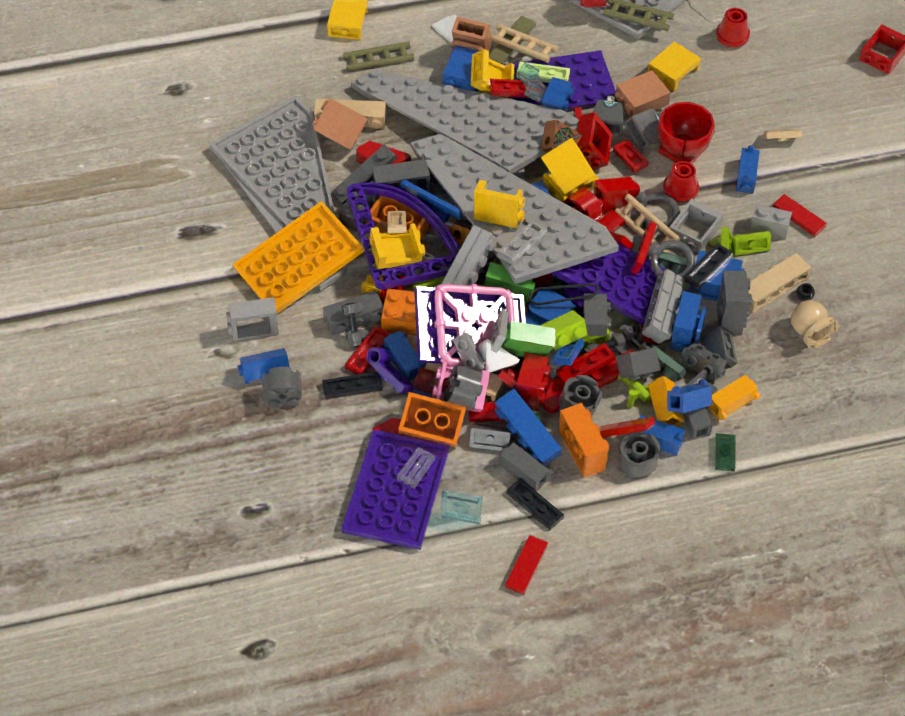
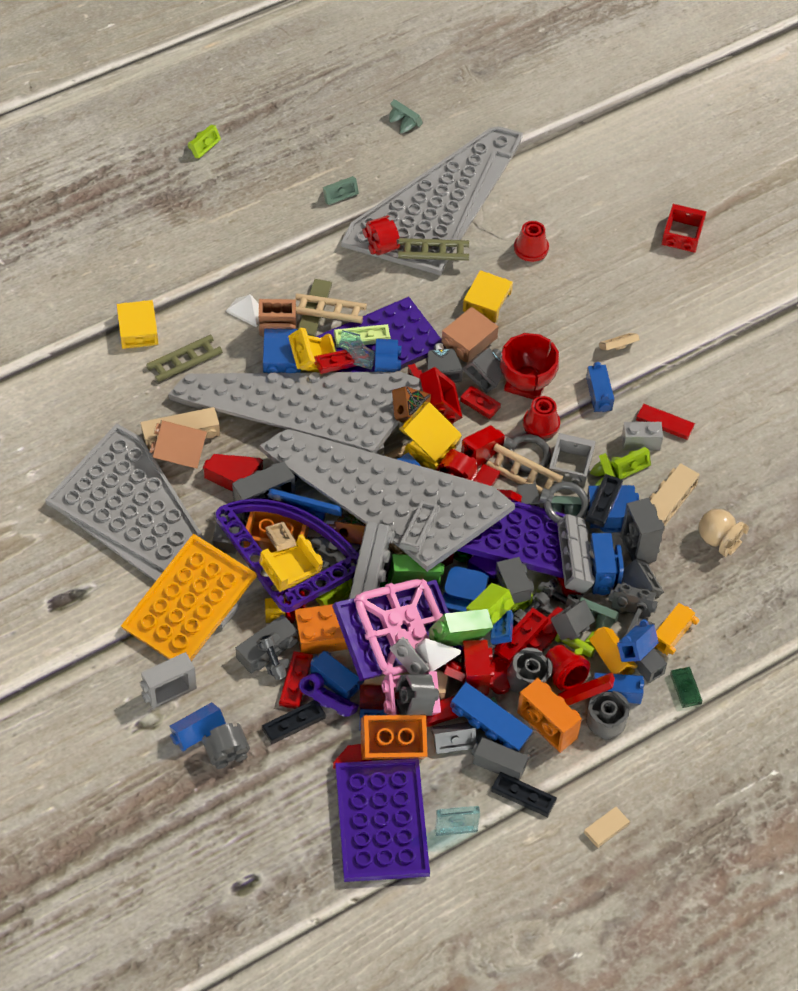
camera: 20 degrees left, 0 degrees up
dark grey plate [331,144,397,205] -> none
clear tile [397,447,435,488] -> none
yellow panel [474,180,525,229] -> none
light grey tile [490,309,509,353] -> none
red tile [505,535,548,595] -> none
black piece [528,283,599,305] -> none
red tile [631,221,657,275] -> none
black plate [796,283,815,301] -> none
none -> red piece [545,645,590,691]
none -> tan tile [584,807,630,848]

